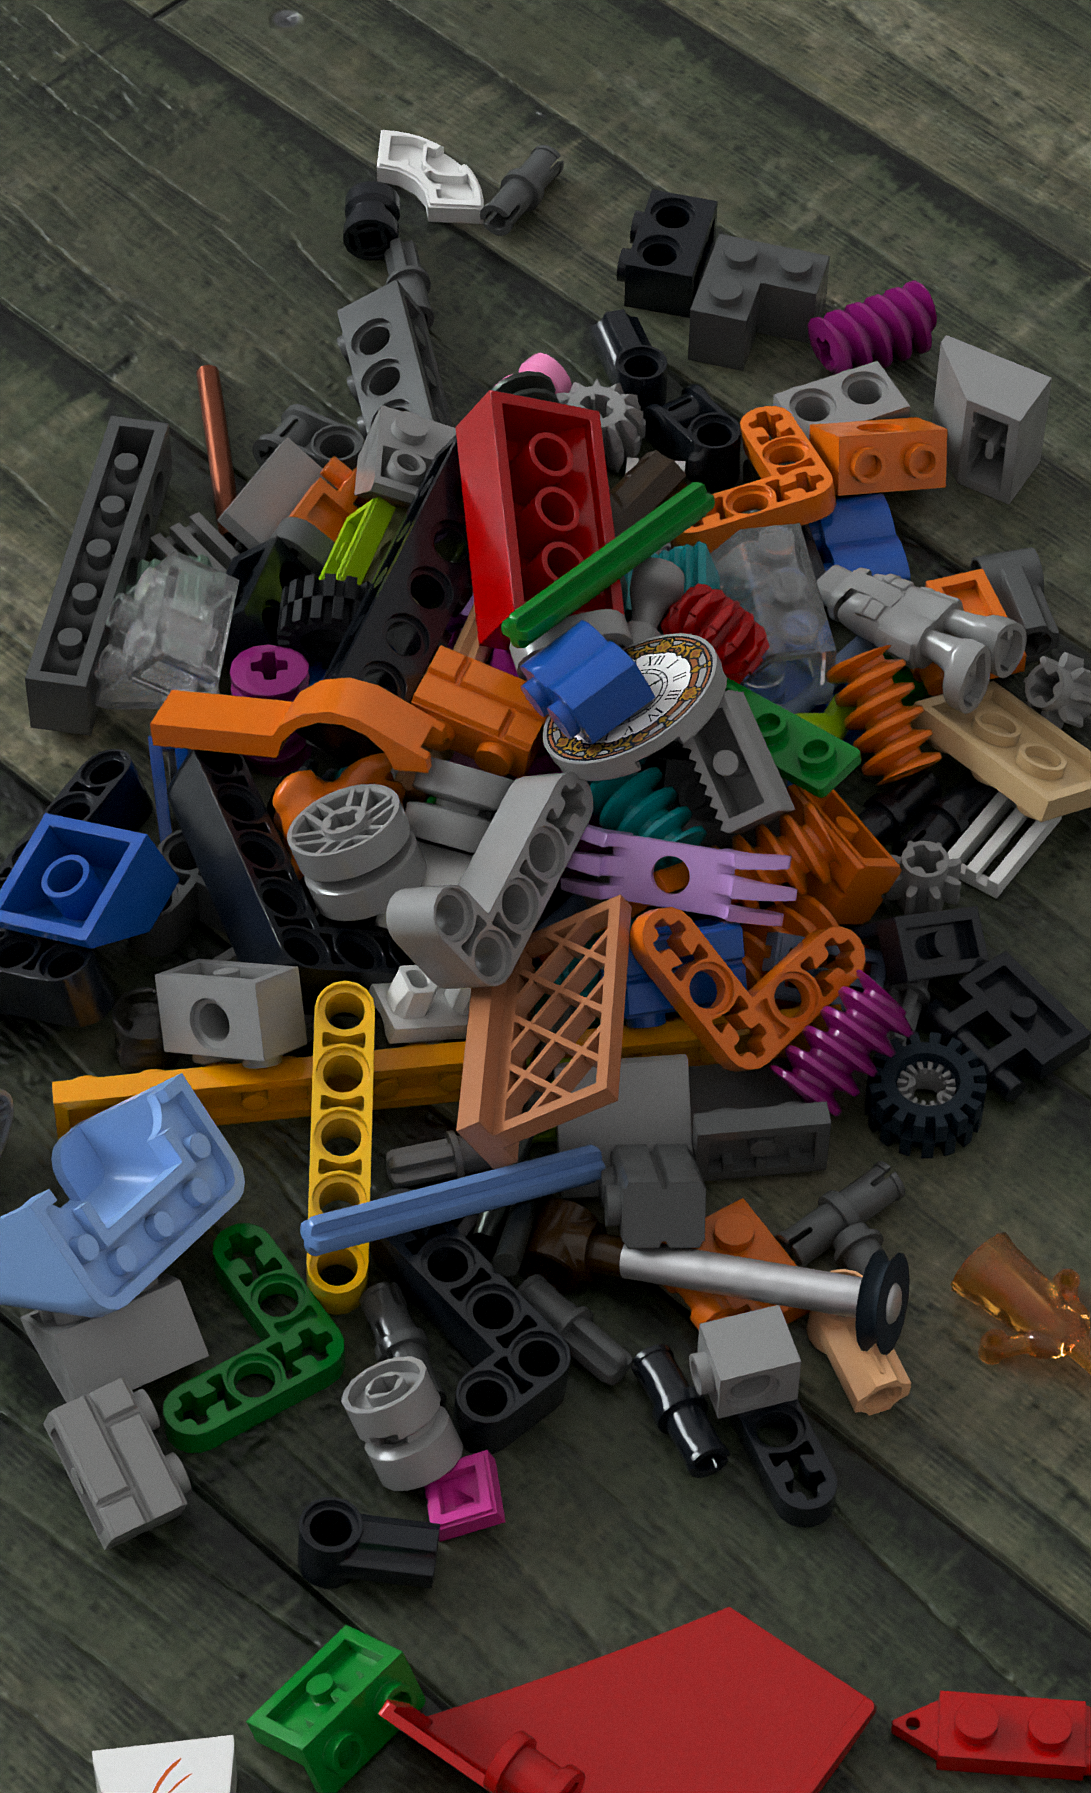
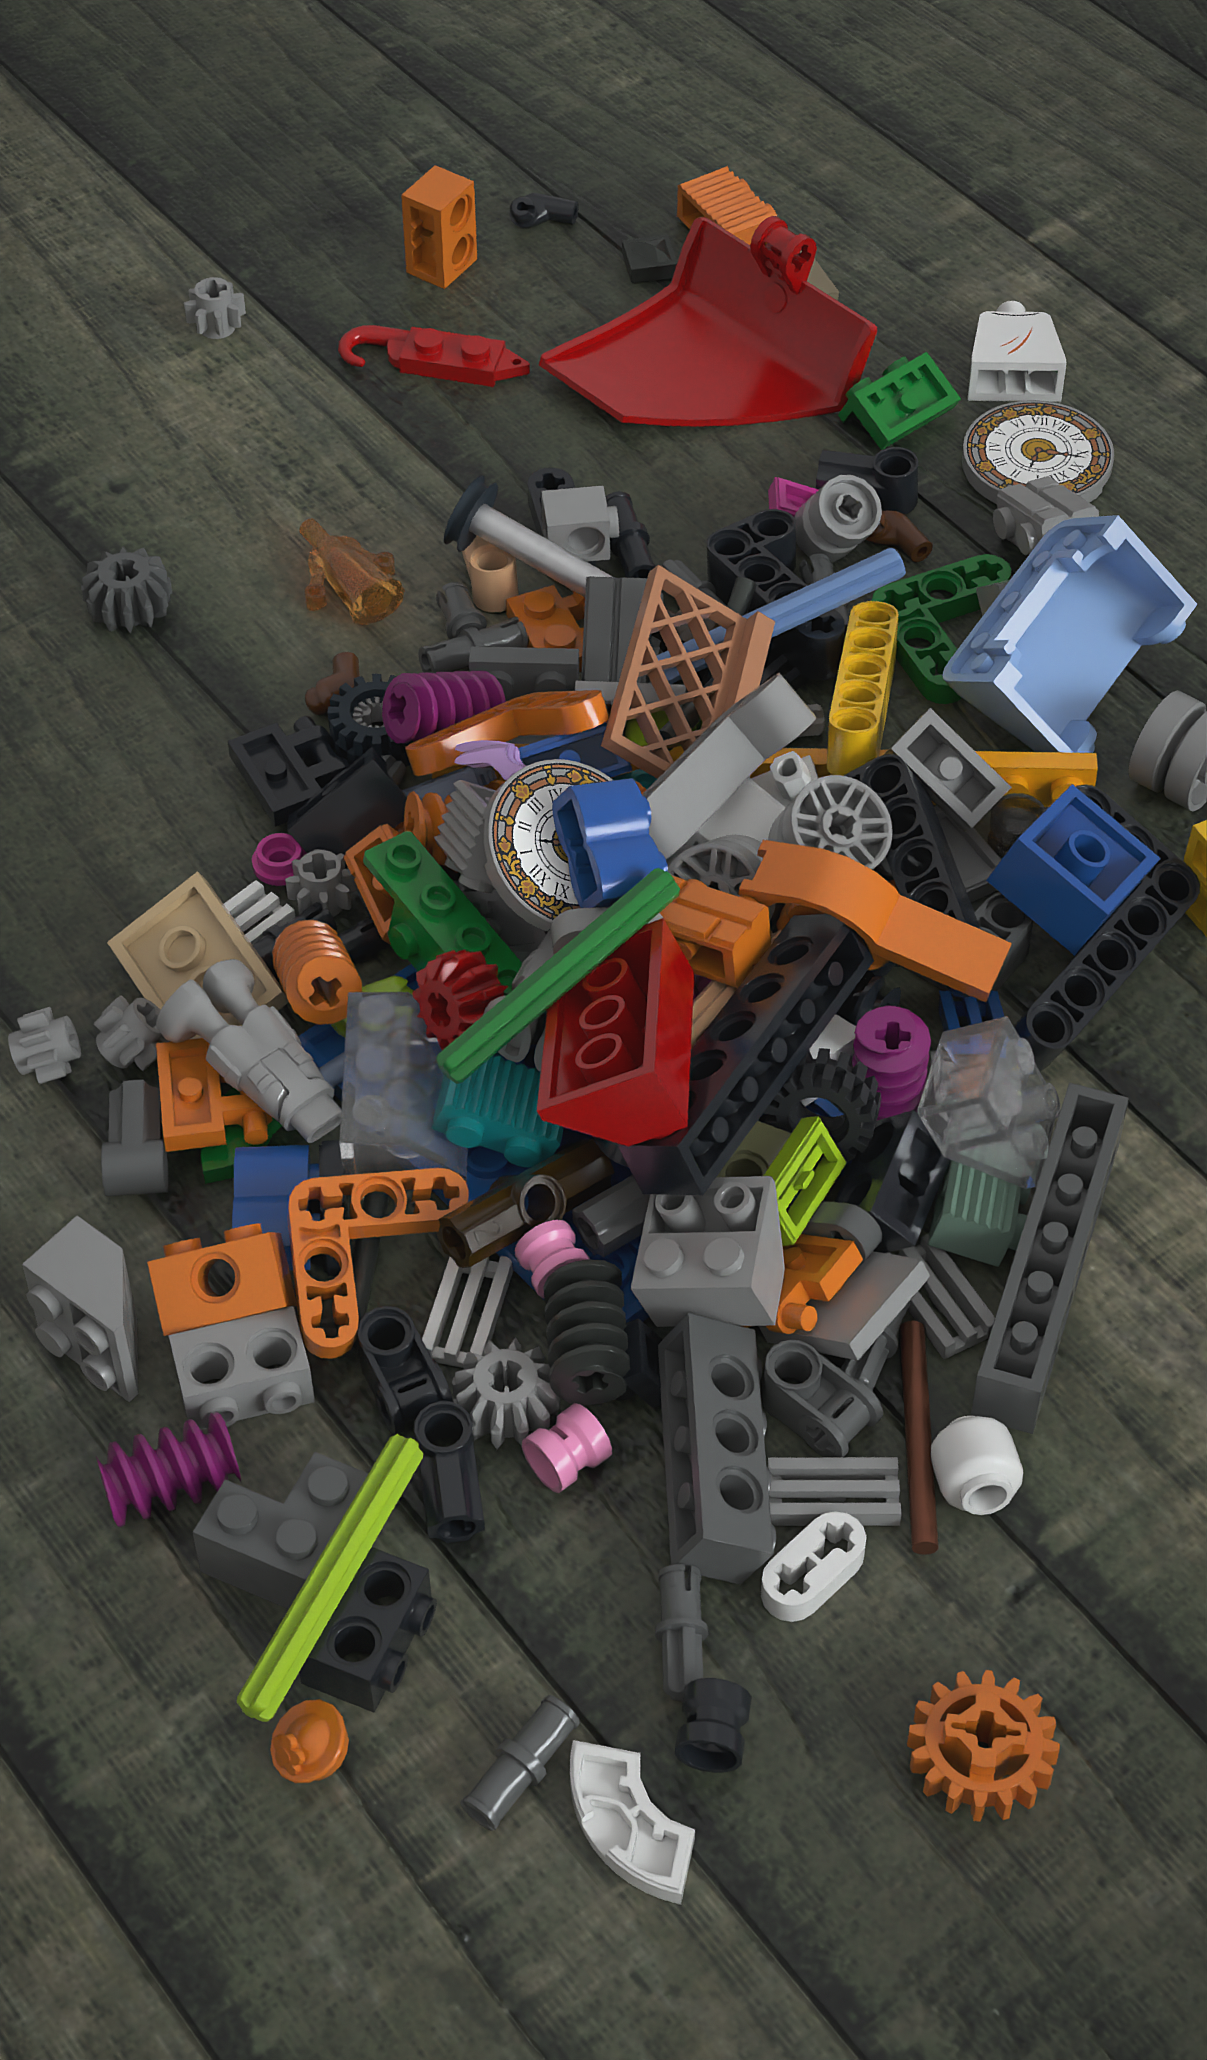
camera: 170 degrees left, 0 degrees up
none -> lime axle [237,1434,423,1722]
none -> dark pink plate [252,833,307,886]
none -> orange hat [270,1699,349,1783]
none -> reddish brown arm [305,652,359,715]
none -> white beam [761,1511,867,1622]
none -> light grey tile [768,1457,901,1526]
none -> reddish brown arm [866,511,933,562]
none -> orange gear [907,1670,1060,1822]
none -> white head [931,1416,1023,1515]
none -> tile [962,400,1114,504]

